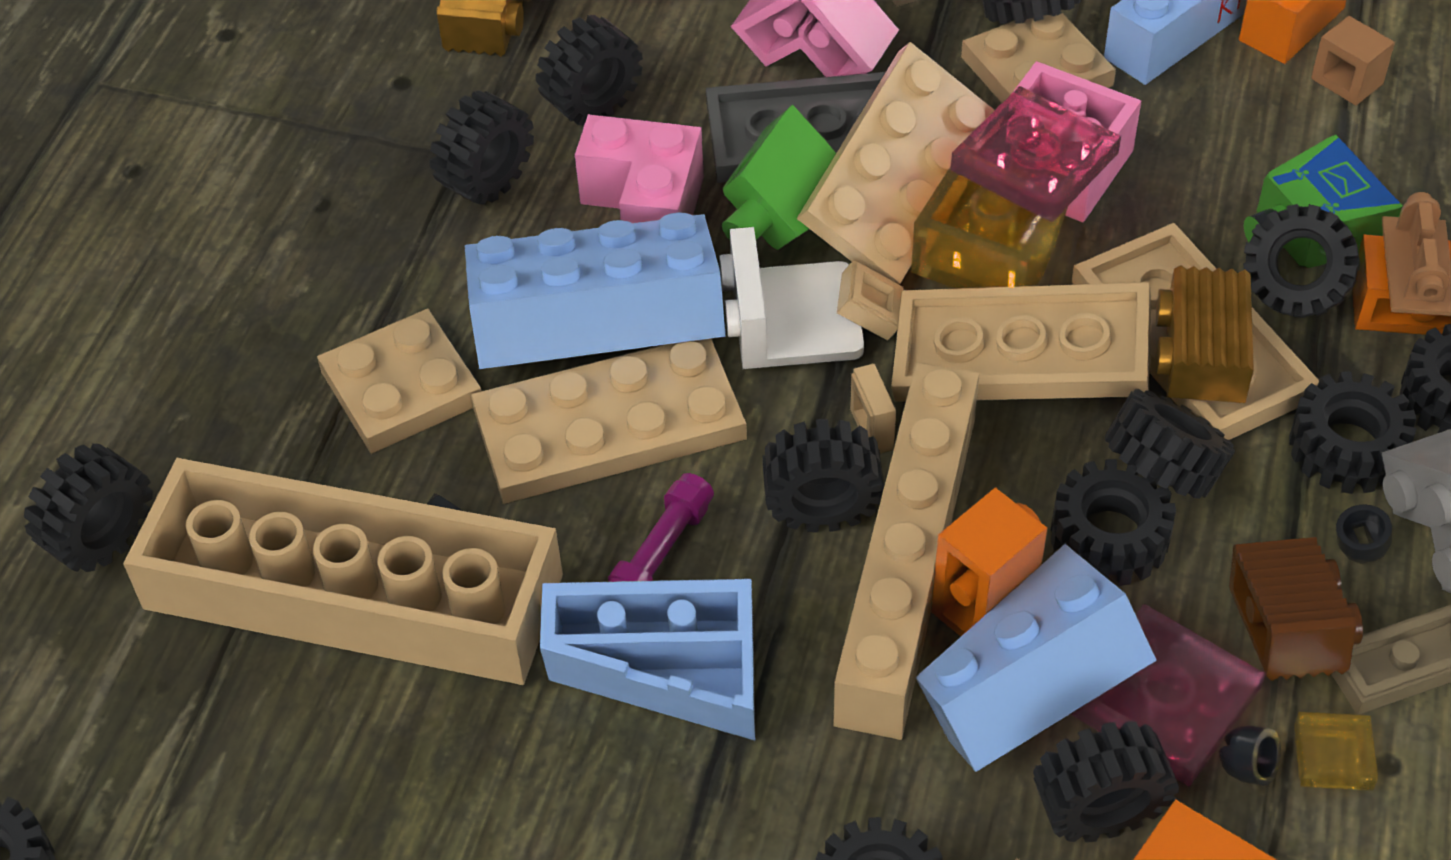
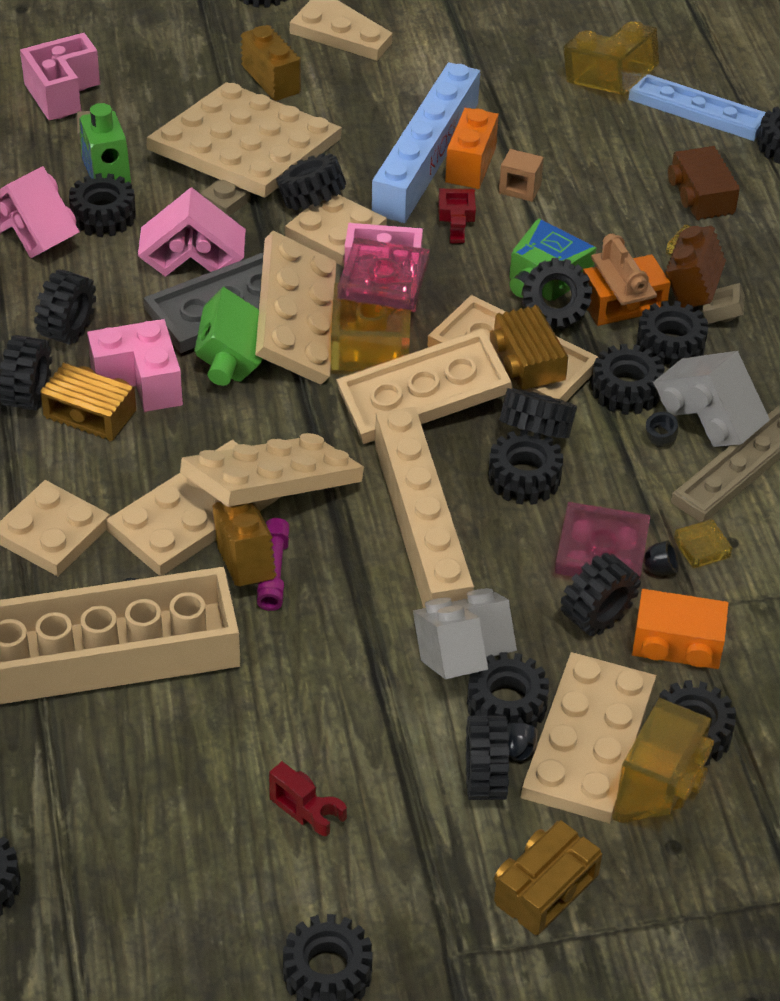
camera: 30 degrees left, 5 degrees down
light blue brick [465,212,726,369] -> none
light blue wedge [540,579,755,741] -> none
white bracket [719,227,864,369] -> none
black tyre [762,419,884,533] -> none
tan tile [837,260,904,341] -> none
tan tile [850,364,896,453] -> none
light blue wedge [915,544,1157,772] -> none
orange brick [931,487,1047,636] -> none
reddish brown brick [1229,537,1363,681] -> none
none -> pearl gold brick [41,362,137,441]
none -> tan plate [180,433,364,507]
none -> pearl gold brick [212,502,277,586]
none -> light grey brick [413,588,517,679]
none -> dark red plate [438,188,476,243]

